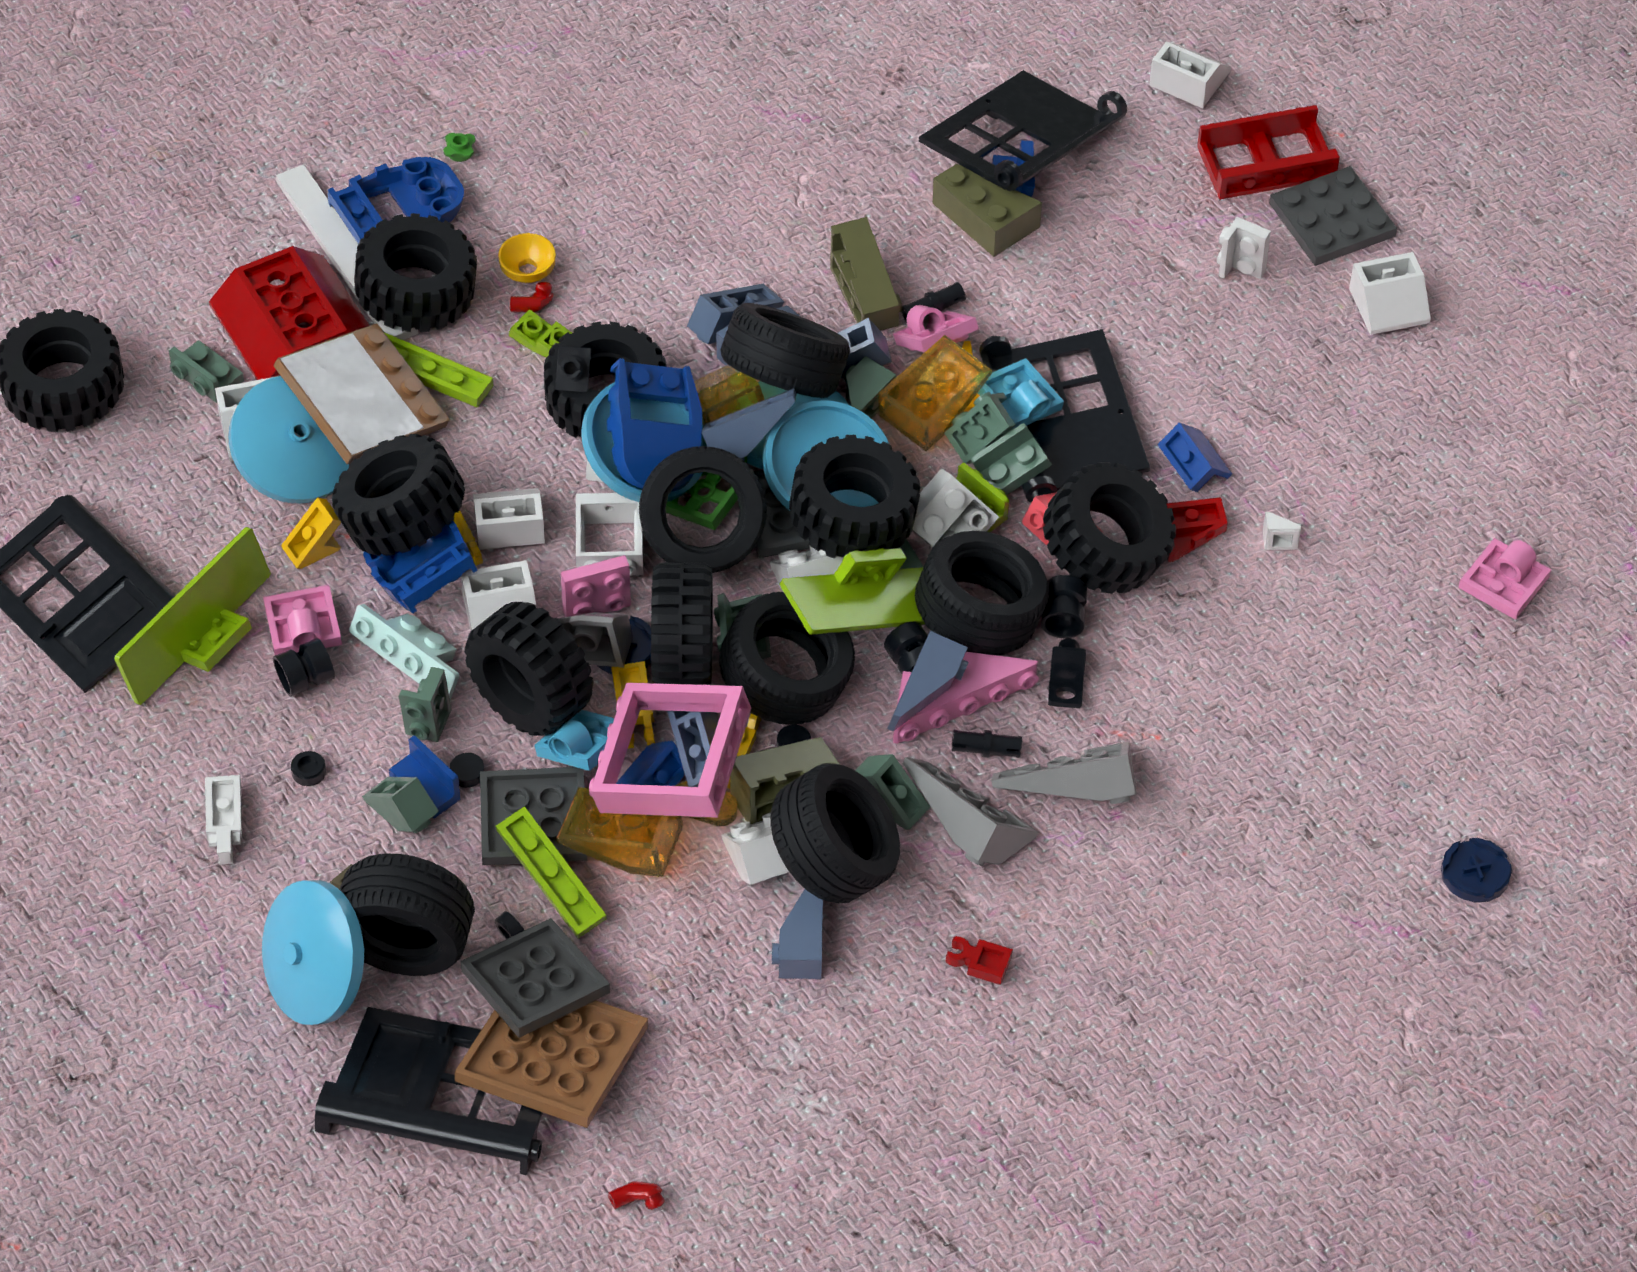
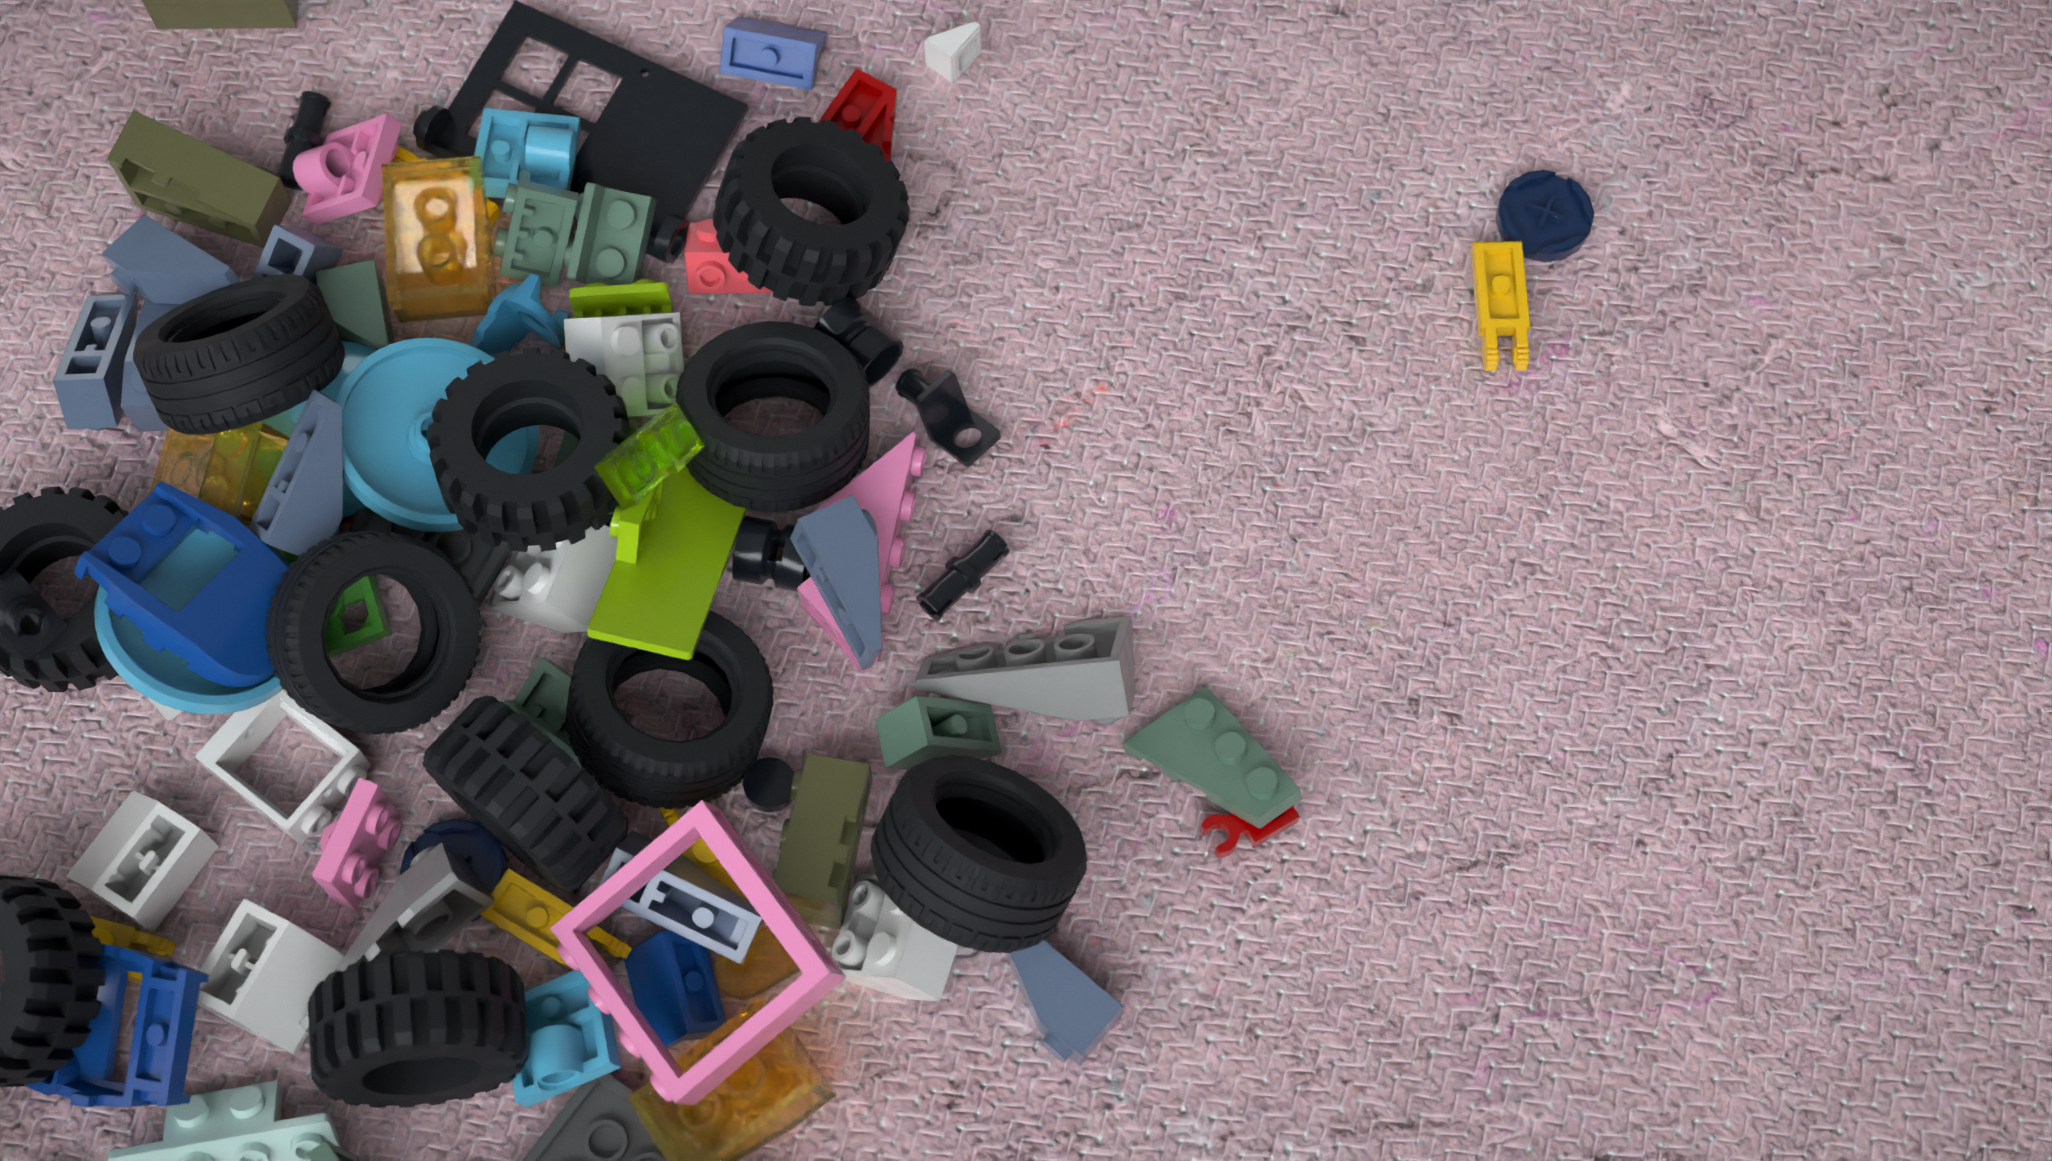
camera: 50 degrees left, 15 degrees up
light grey wedge [991,741,1136,804] -> none
none -> sand blue slope [101,215,241,304]
none -> dark azure hair [468,273,570,358]
none -> clear neon green slope [594,403,705,510]
none -> sand green wing [1123,686,1302,829]
none -> yellow hinge [1470,241,1530,371]

